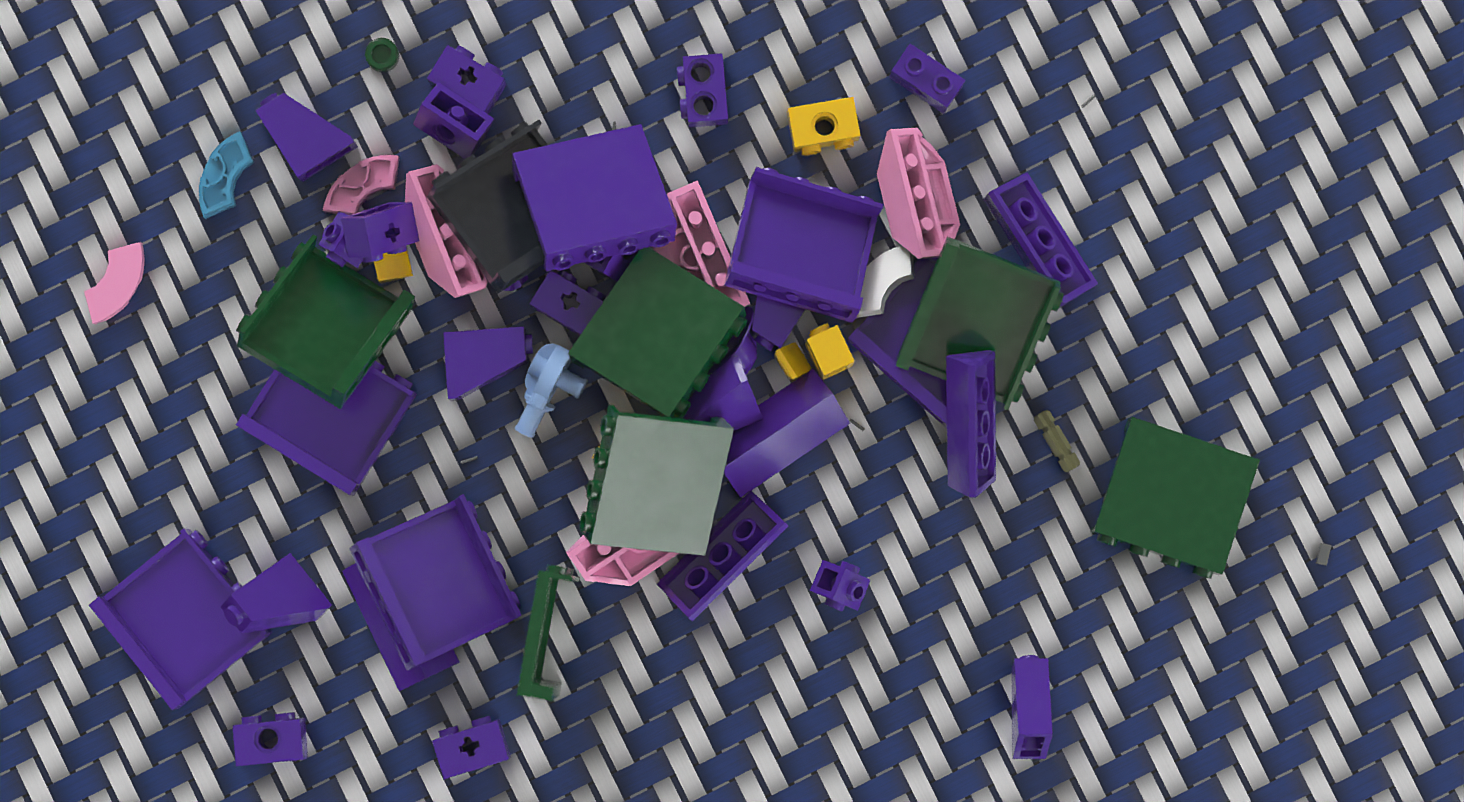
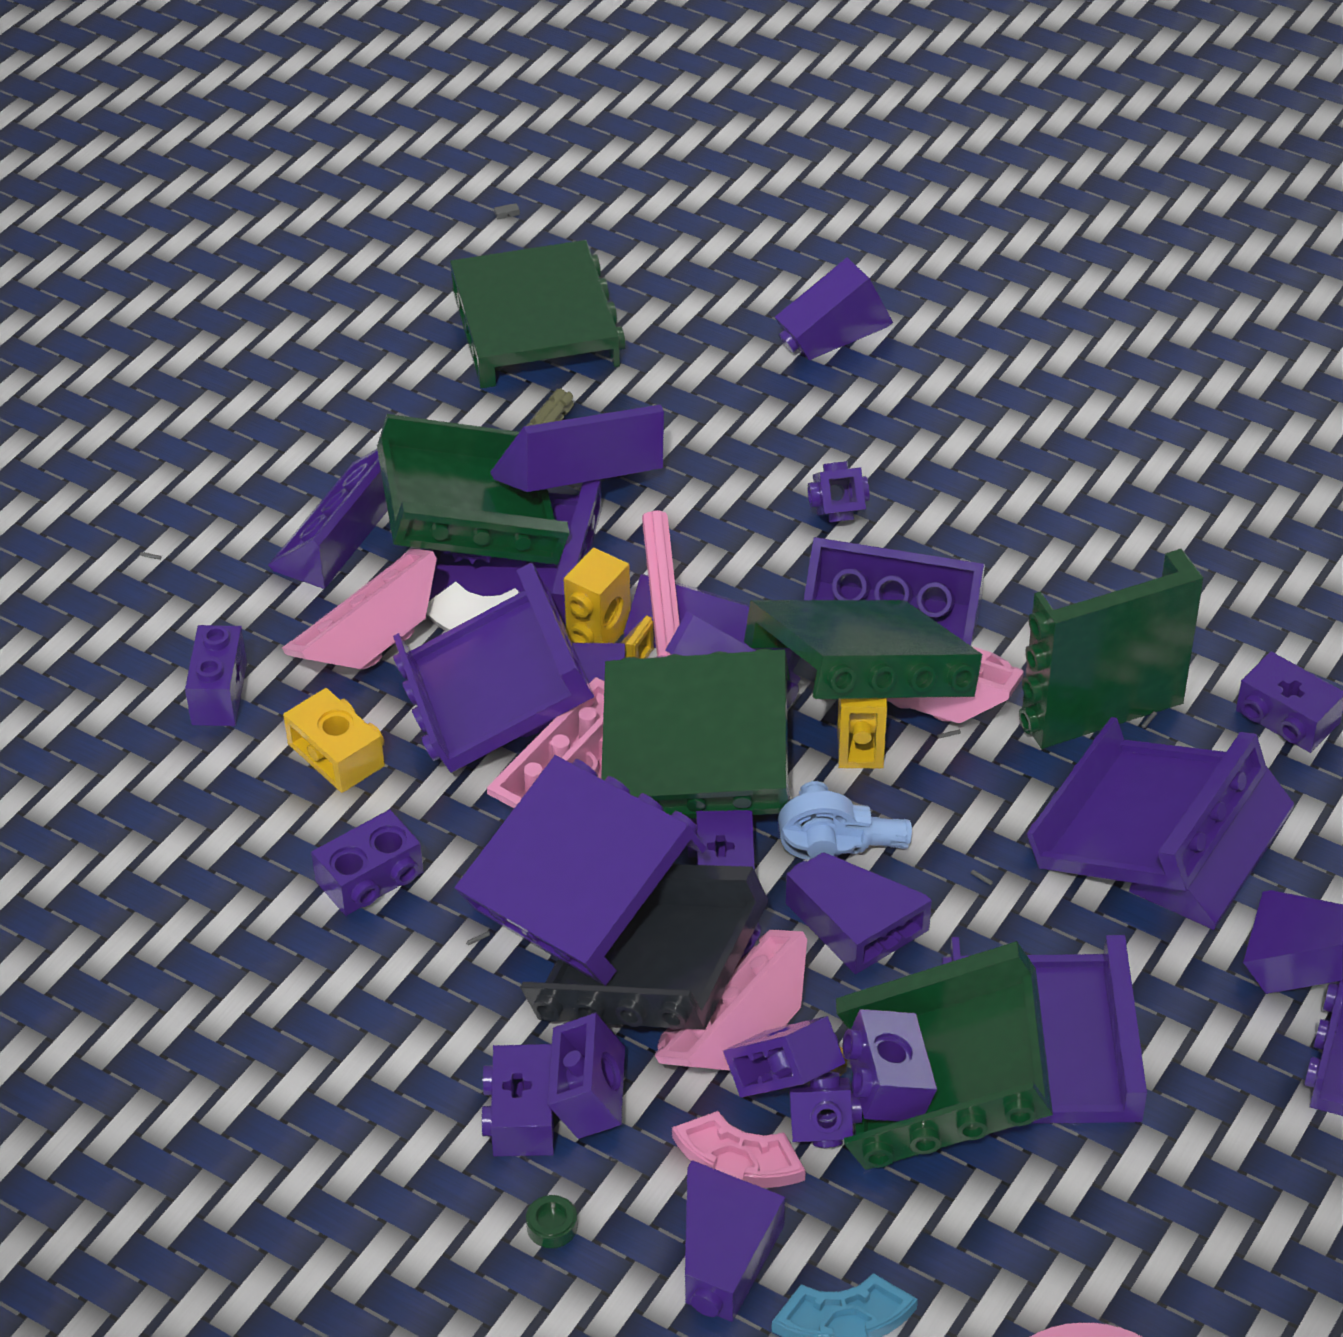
camera: 120 degrees left, 40 degrees down
none -> bright pink axle [642,511,680,656]
none -> dark purple brick [842,1009,937,1121]

